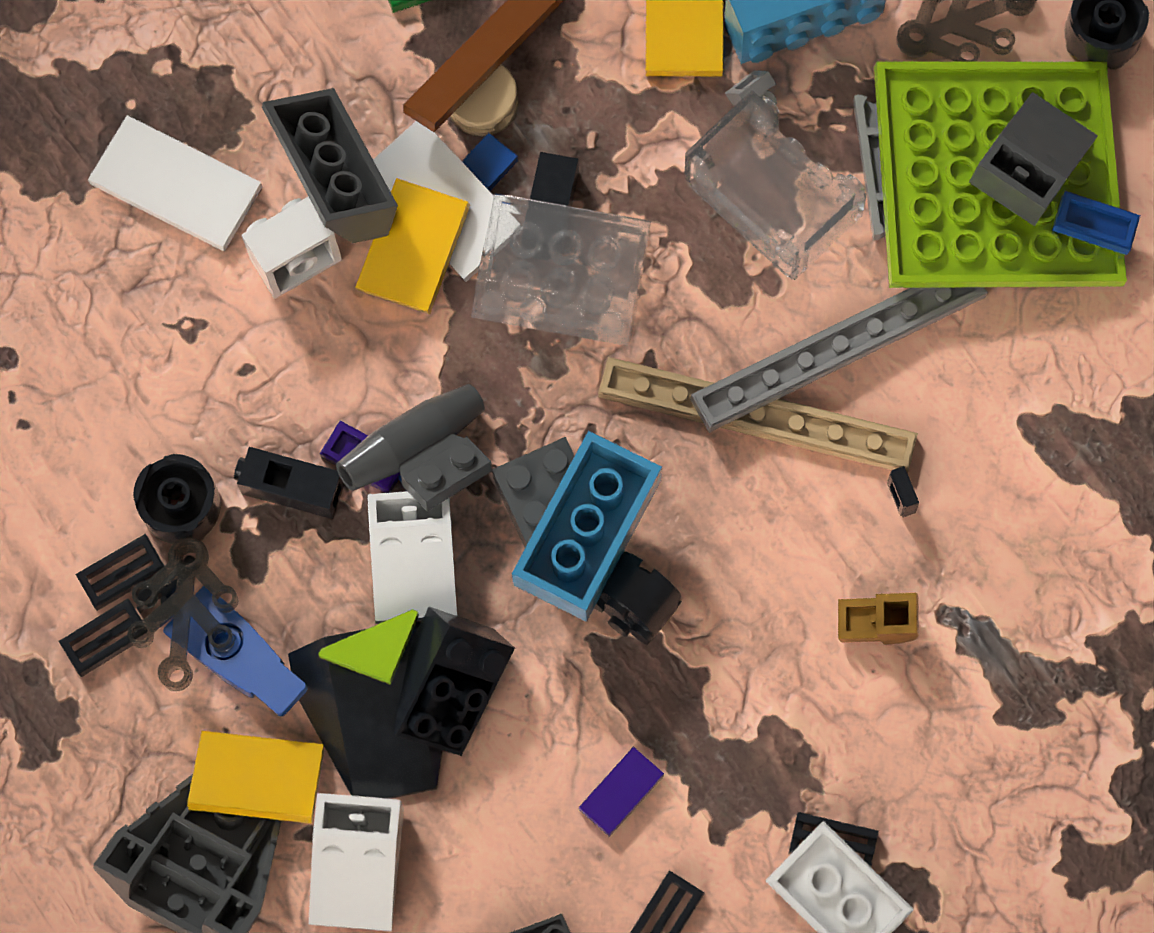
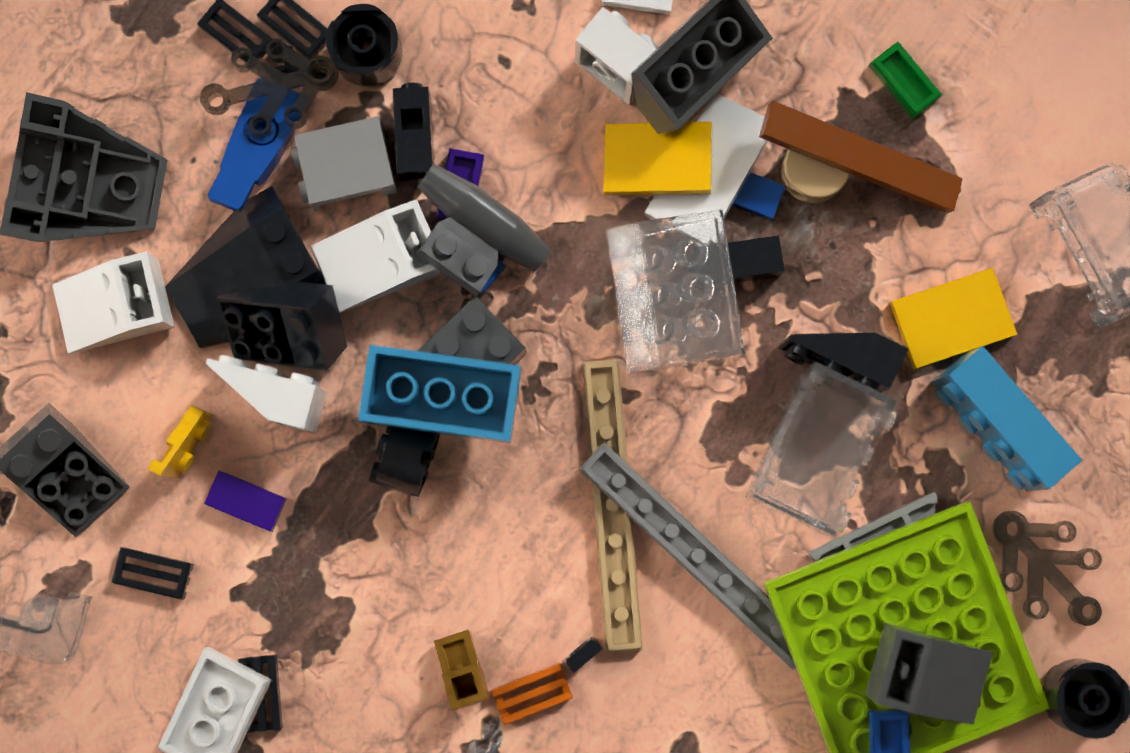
camera: 65 degrees right, 10 degrees up
yellow tile [187,730,324,824] -> none
lime tile [319,609,419,685] -> none
light grey tile [725,70,777,118] -> none
none -> yellow wing [147,405,212,478]
none -> white slope [206,355,327,434]
none -> light grey panel [291,116,398,211]
none -> orange tile [491,662,573,725]
none -> black slope [778,332,908,397]

